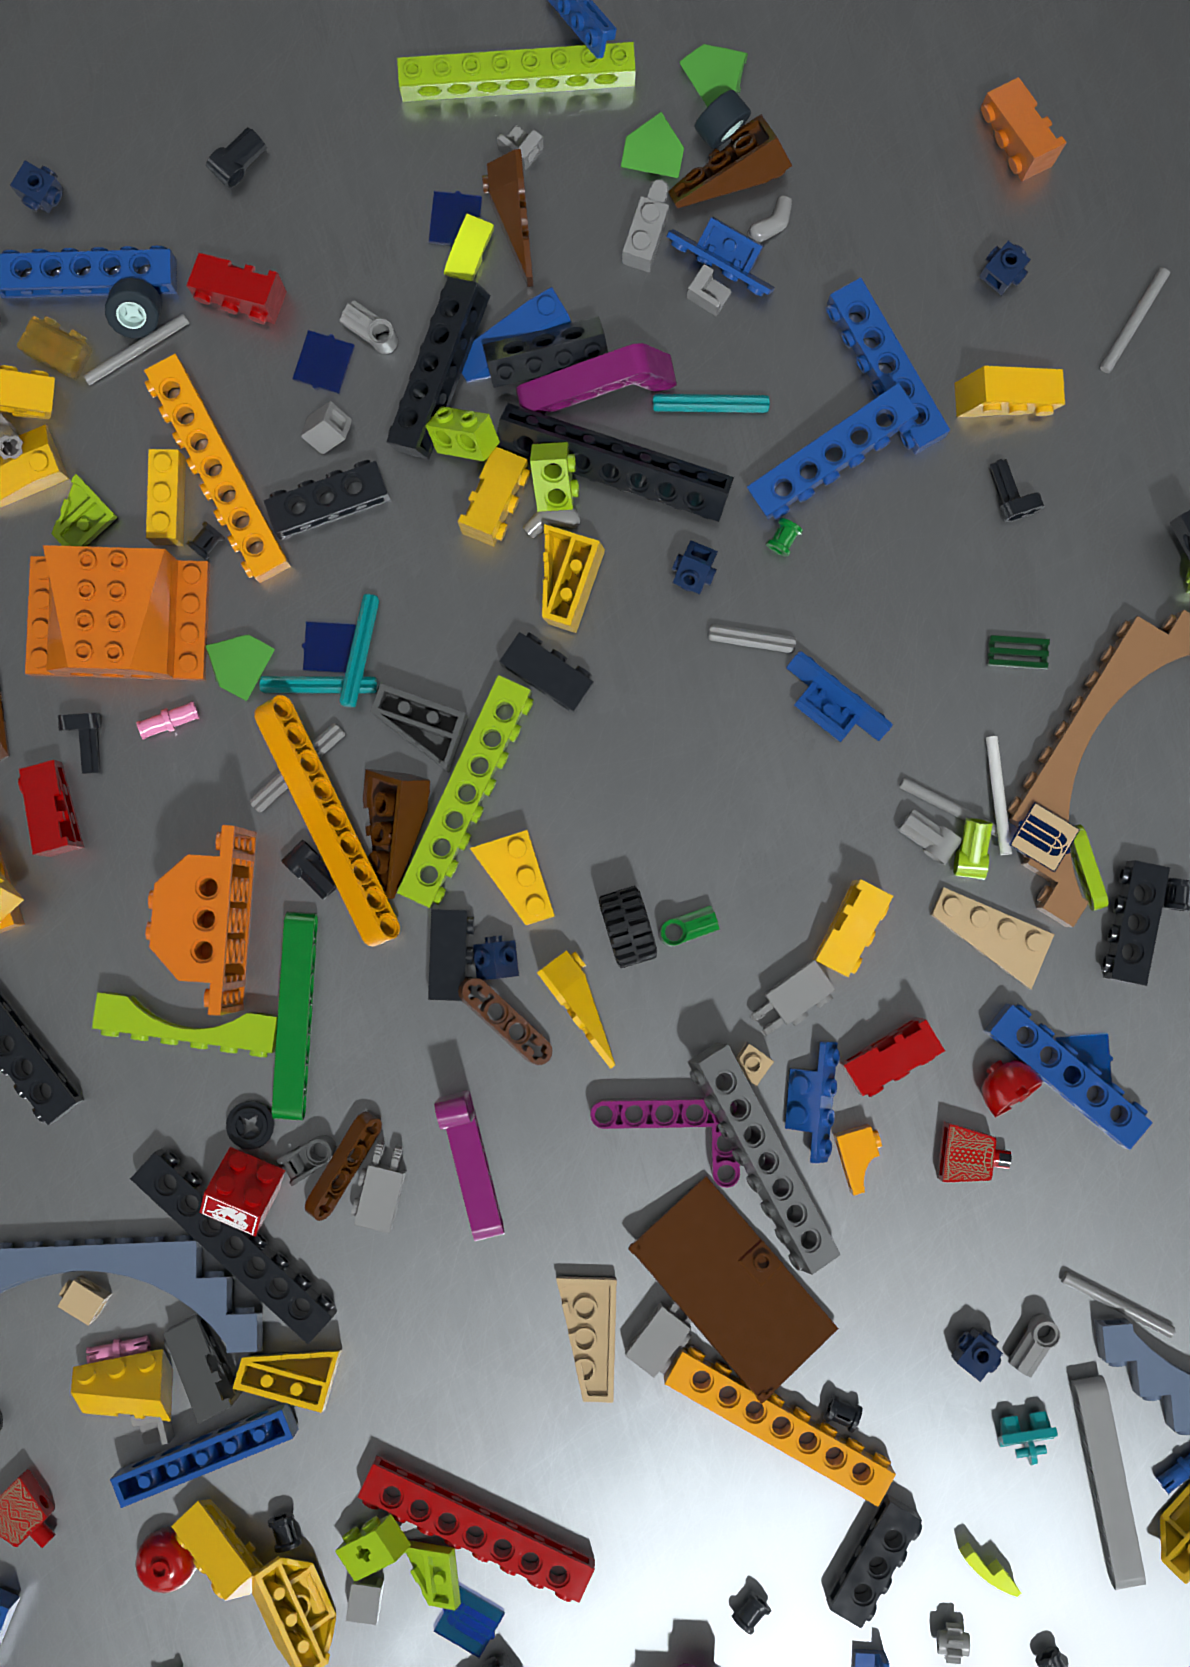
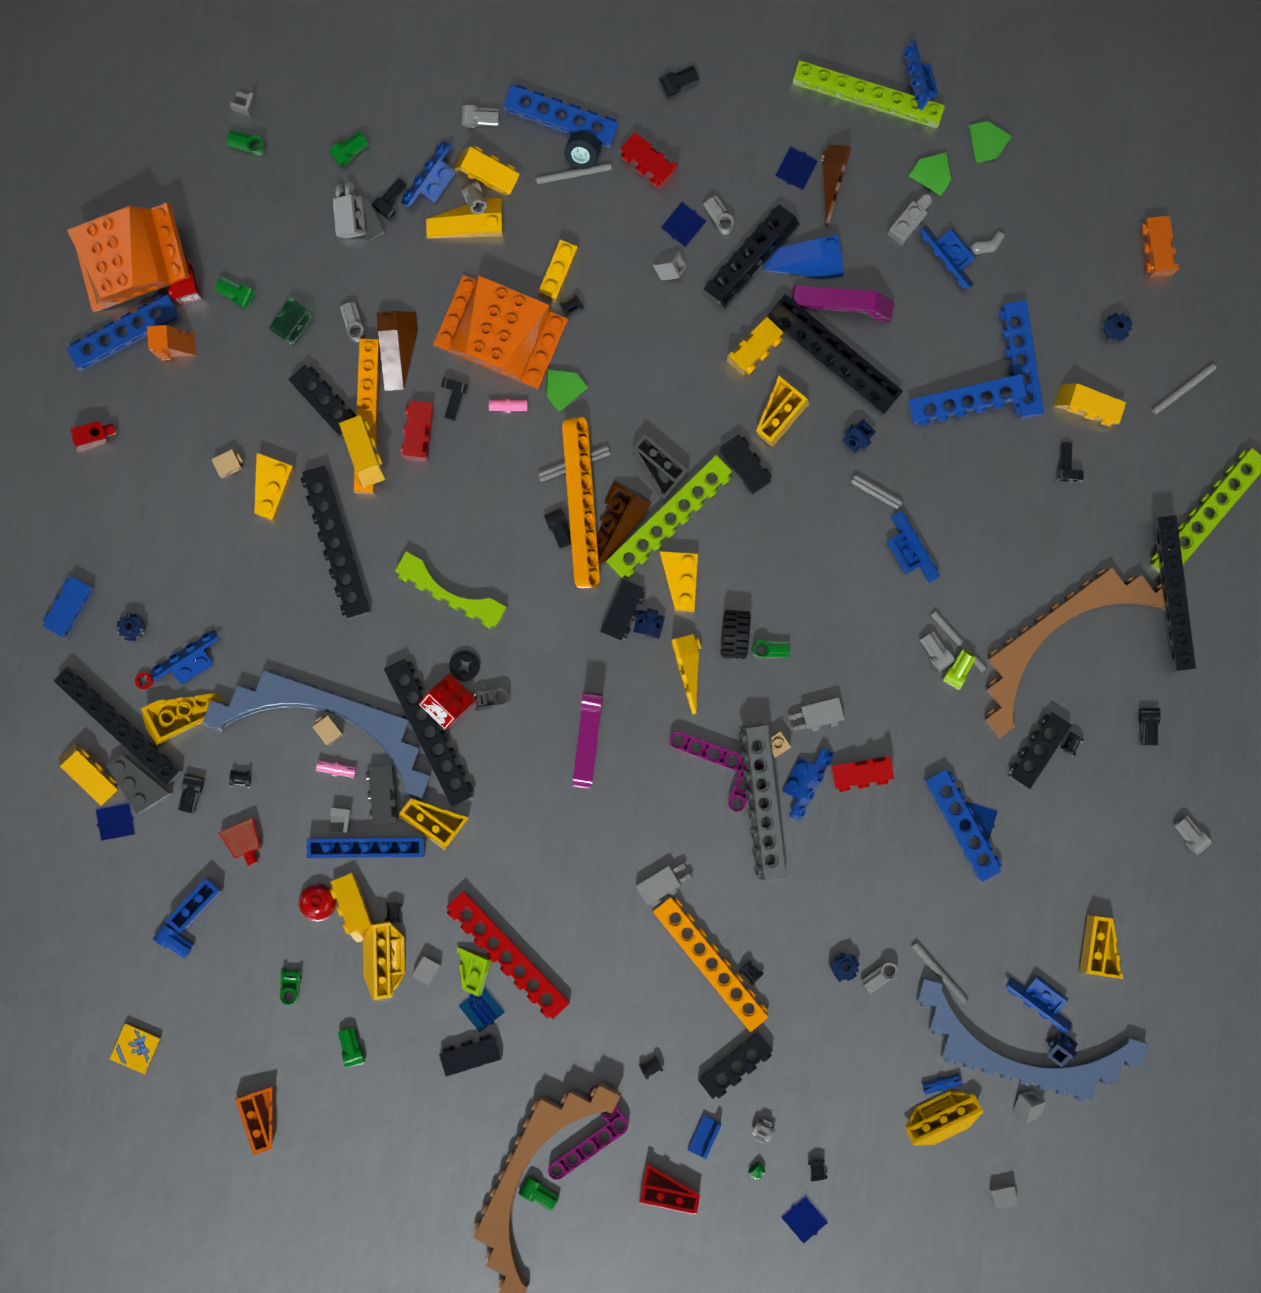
camera: 20 degrees right, 0 degrees up
dark blue brick [10,160,63,214] -> none
clear yellow brick [17,316,92,381] -> none
lime wing [51,474,117,546] -> none
yellow wedge [71,1349,173,1421] -> none
light orange brick [144,354,291,583] -> none
orange wedge [145,825,257,1015] -> none
teal axle [259,676,378,693] -> none
black brick [263,460,391,540] -> none
green beam [272,912,318,1121] -> none
clear blue piece [301,622,357,673] -> none
reddish brown beam [304,1111,382,1221] -> none
lime brick [335,1514,411,1582] -> none
teal axle [339,594,379,708] -> none
light grey hinge [351,1140,407,1233] -> none
lime brick [426,406,500,462] -> none
neon yellow slope [444,214,494,281] -> none
reddish brown beam [458,978,553,1065] -> none
black brick [483,316,608,388] -> none
light grey panel [497,126,544,171] -> none
light grey arm [523,508,580,538] -> none
lime brick [530,442,579,512] -> none
tan wing [556,1276,617,1403] -> none
reddish brown door [628,1176,839,1403] -> none
teal axle [653,394,770,413] -> none
reddish brown wedge [668,114,792,209] -> none
light grey panel [687,264,731,316] -> none
black wheel [694,90,751,149] -> none
green bush [765,518,803,557] -> none
yellow wedge [813,879,893,977] -> none
light orange arch [833,1124,882,1196] -> none
tan wing [931,887,1054,990] -> none
red torso [937,1121,1012,1183] -> none
neon yellow slope [959,1542,1022,1597] -> none
red cylinder [981,1060,1043,1118] -> none
white bar [986,736,1012,855] -> none
dark green tile [987,635,1050,670] -> none
teal hips [998,1411,1058,1466] -> none
piece [1008,802,1080,872] -> none
lime beam [1070,824,1109,911] -> none
light grey beam [1071,1375,1146,1591] -> none

